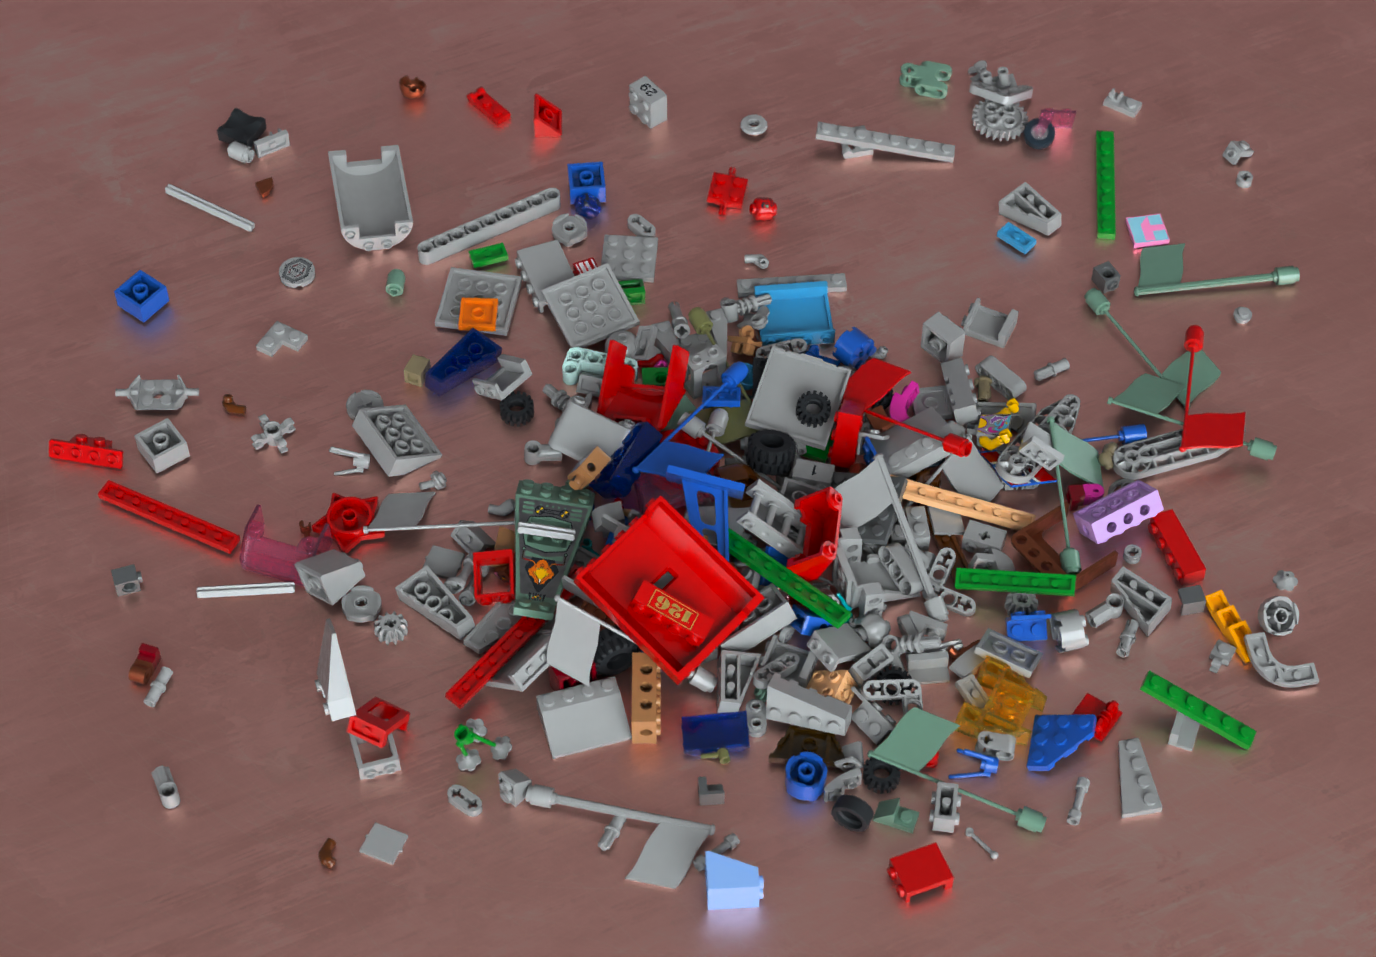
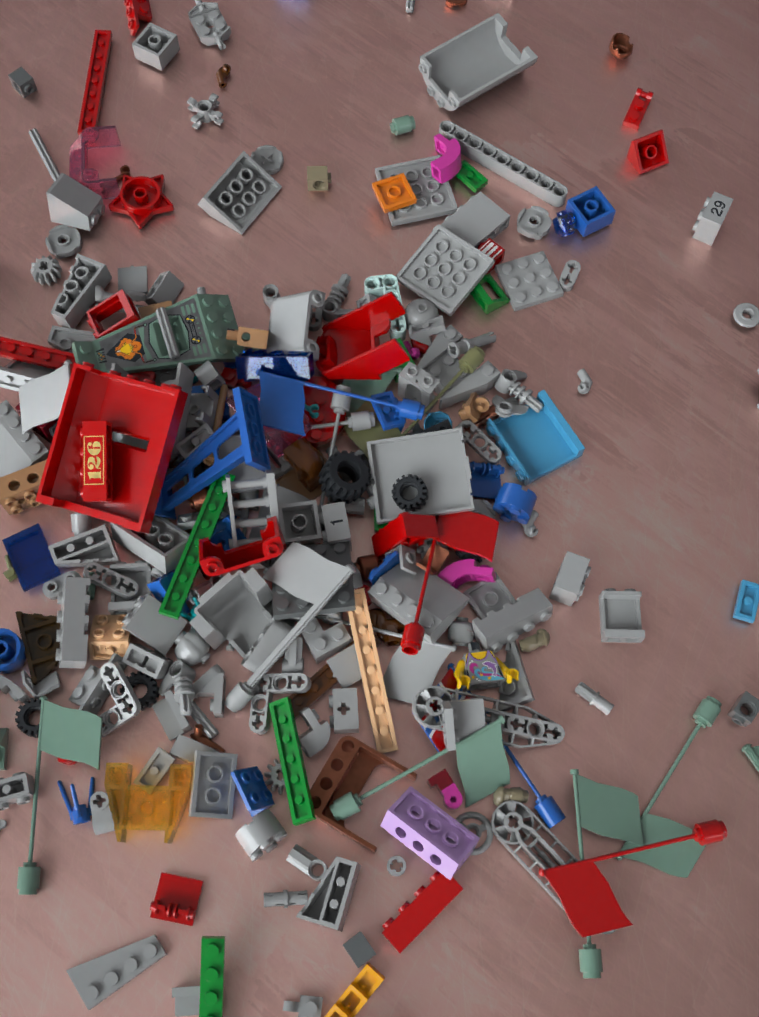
camera: 65 degrees right, 15 degrees up
light grey plate [256,321,308,357] -> none
light grey tile [279,257,315,288] -> none
light grey plant [329,446,370,475] -> none
light grey flag [363,492,515,534] -> none
light grey plate [419,471,447,490] -> none
clear blue wedge [425,328,502,396] -> none
light grey panel [472,354,532,401] -> none
black tyre [500,391,534,427] -> none
red plate [707,167,748,216] -> none
light grey plate [737,273,847,298] -> none
red head [749,197,777,221] -> none
light grey beam [975,355,1027,400] -> none
blue plate [1027,714,1097,771] -> none
light grey bar [1067,777,1090,825] -> none
none -> dark pink arch [430,133,462,184]

